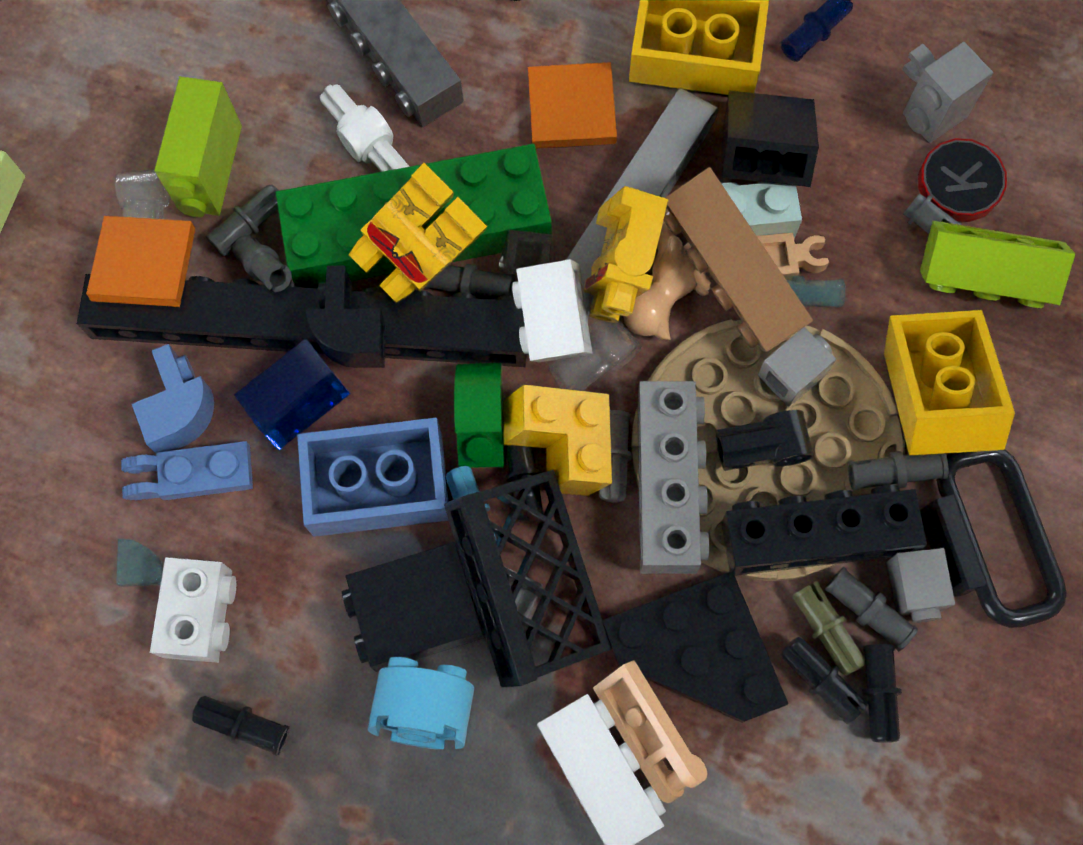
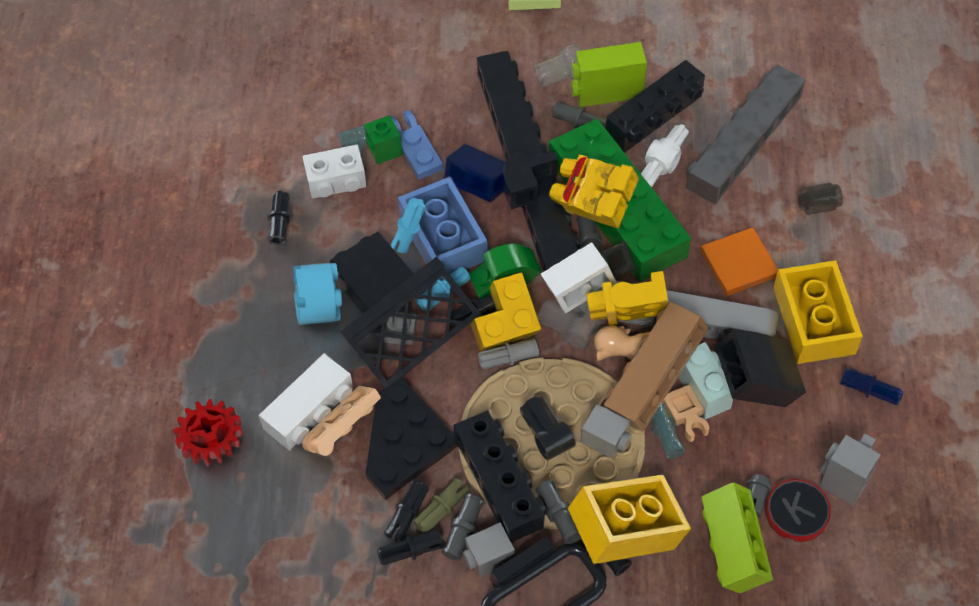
camera: 70 degrees right, 15 degrees down
orange tile [86,216,195,307] -> none
medium blue brick [132,344,214,453] -> none
dark grey pin [233,235,292,292] -> none
light grey brick [637,381,709,574] -> none
none -> green brick [364,115,402,165]
none -> medium azure axle [391,198,426,253]
none -> black brick [605,60,705,153]

